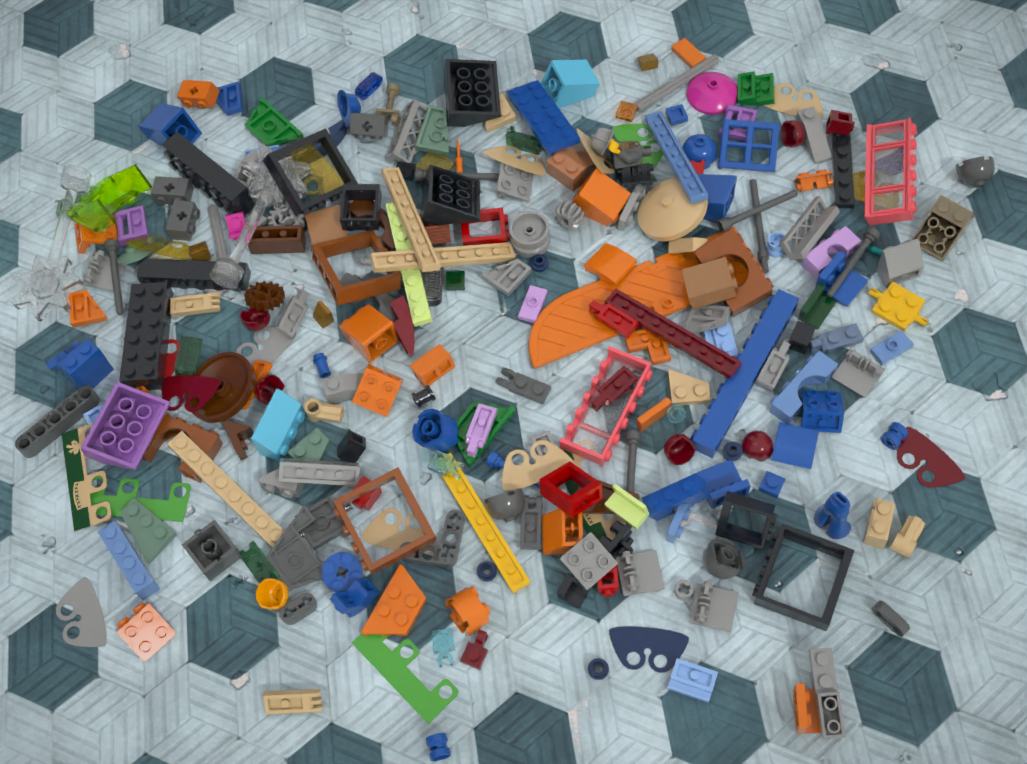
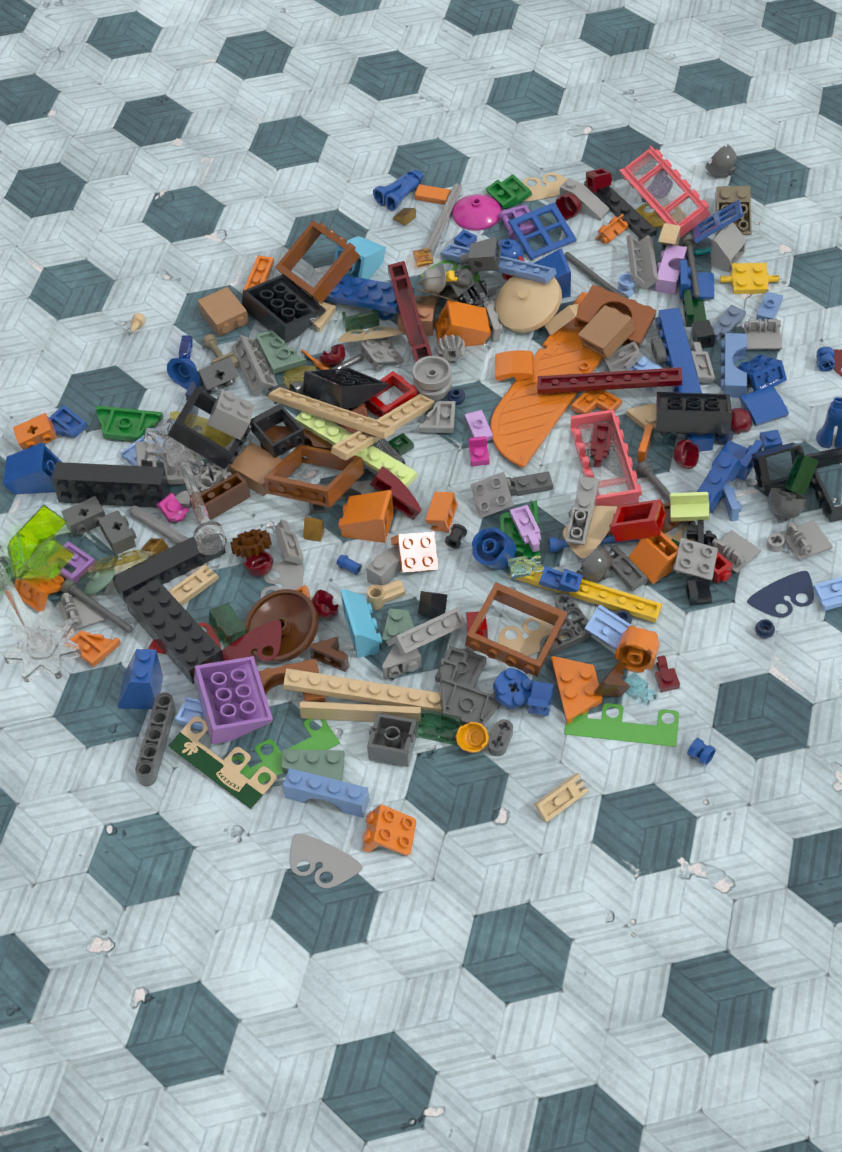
camera: 40 degrees left, 10 degrees down
blue wing [46,341,80,371] -> none
red hinge [589,300,639,339] -> none
dark grey piece [717,190,798,233] -> none
none -> tan bar [130,313,146,332]
none -> medium nougat brick [197,287,249,337]
none -> light grey brick [207,390,255,440]
none -> orange plate [243,255,274,291]
none -> dark orange window [275,221,360,304]
none -> tan tile [299,701,422,724]
none -> dark red hair [320,344,346,367]
none -> blue piece [373,170,424,211]
none -> dark red arch [388,261,432,364]
none -> dark grey torso [460,237,501,272]
none -> dark pink bracket [469,436,490,466]
none -> light grey hinge [470,472,514,519]
none -> blue slope [538,566,583,592]
none -> light grey slope [566,476,599,545]
none -> light blue plate [584,605,632,650]
none -> reddish brown slope [594,660,630,697]
none -> dark grey beam [651,338,666,364]
none -> black slope [656,392,732,436]
none -> tan slope [658,223,681,246]
none -> blue window [693,200,743,243]
none -> dark green panel [784,453,818,495]

